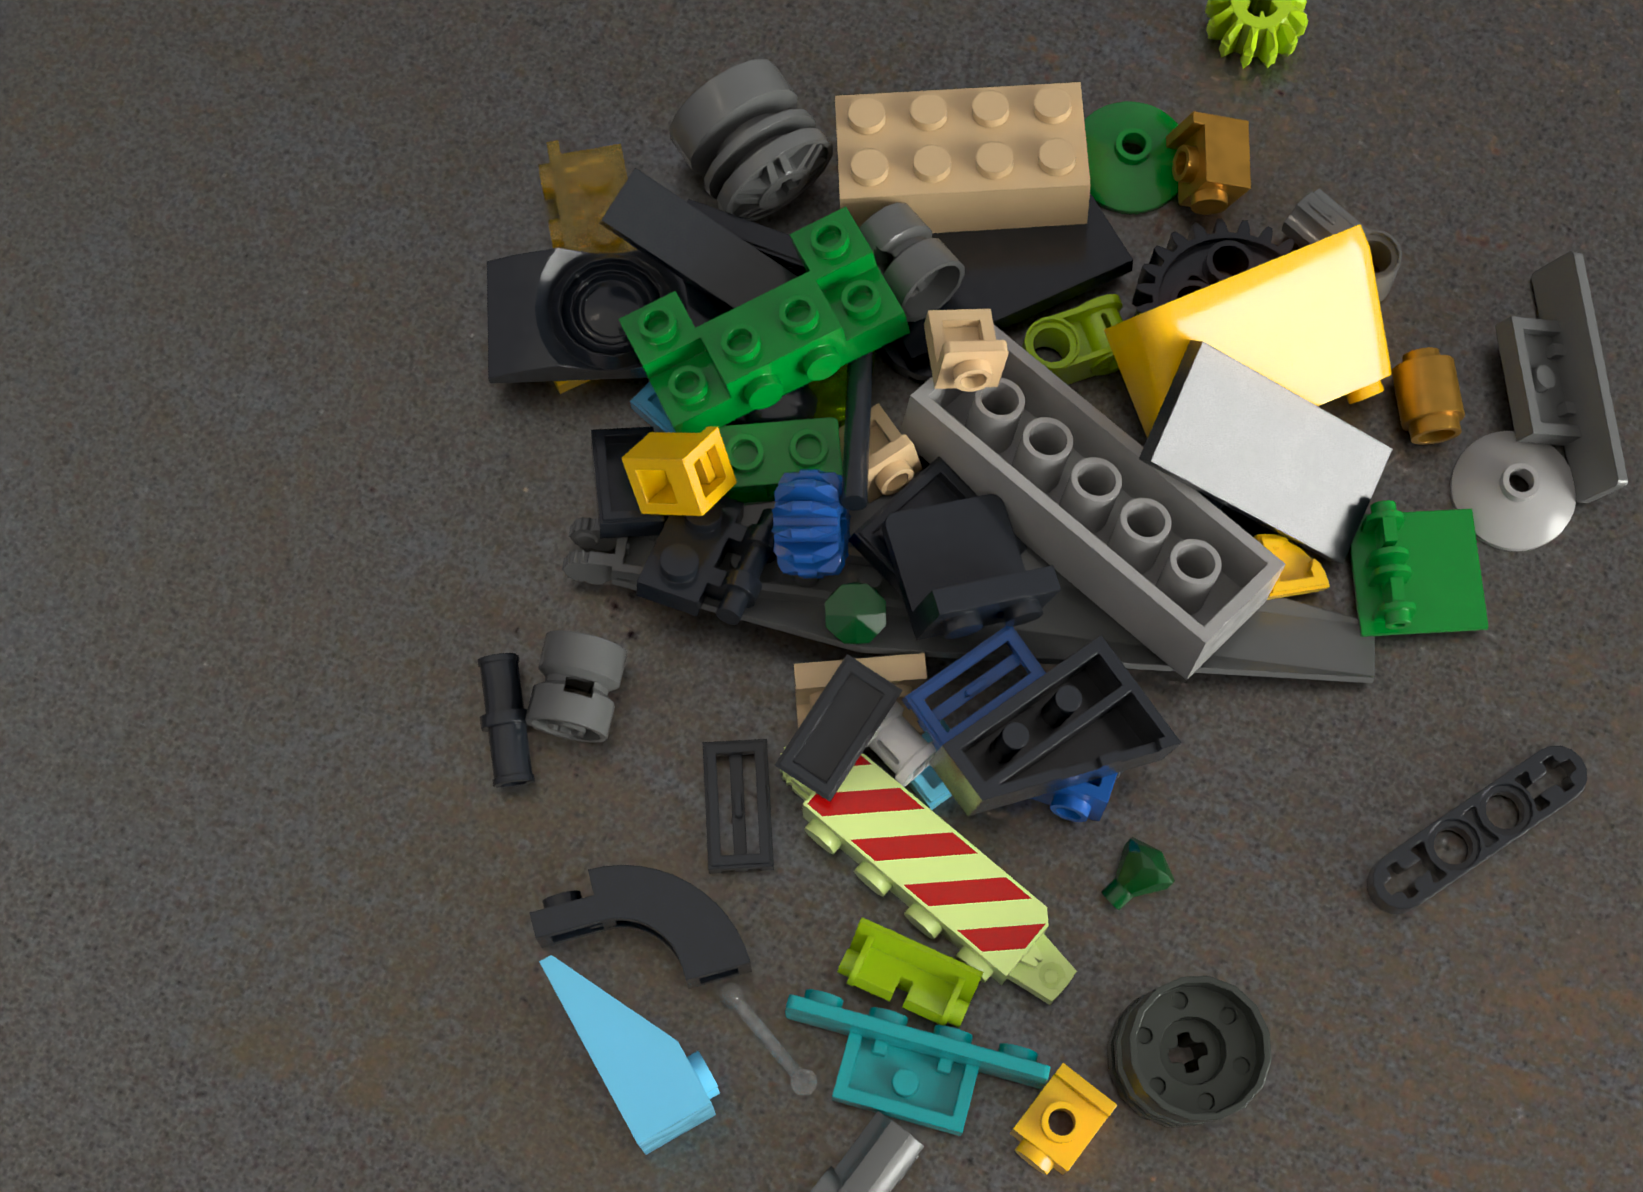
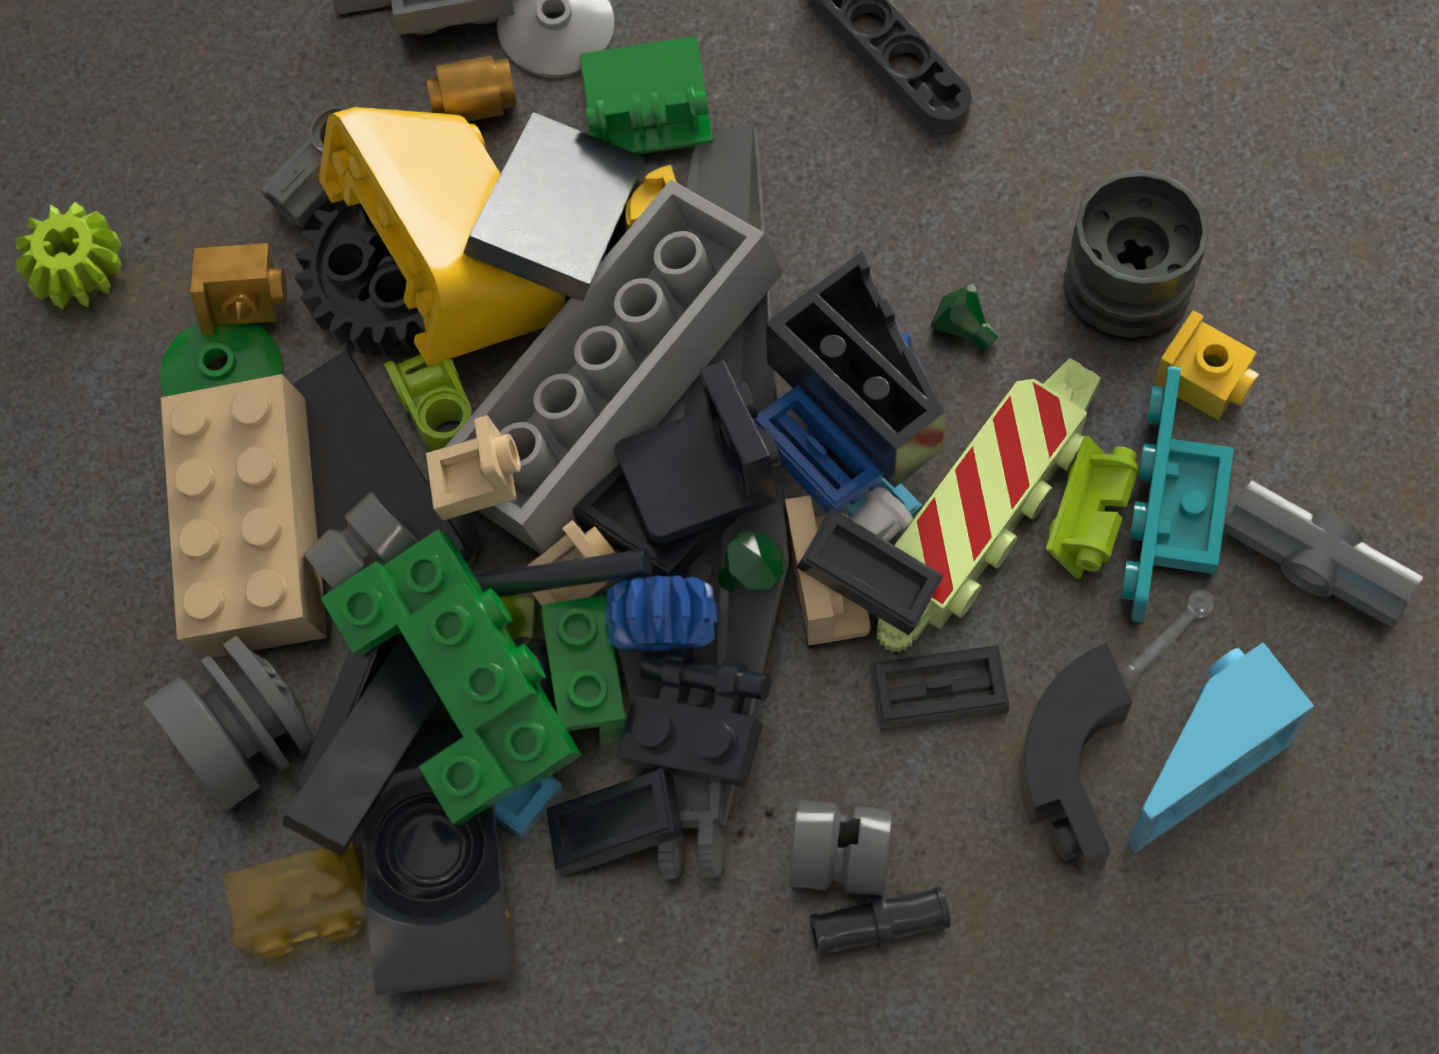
camera: 90 degrees left, 5 degrees down
yellow brick [621,426,737,516] -> none

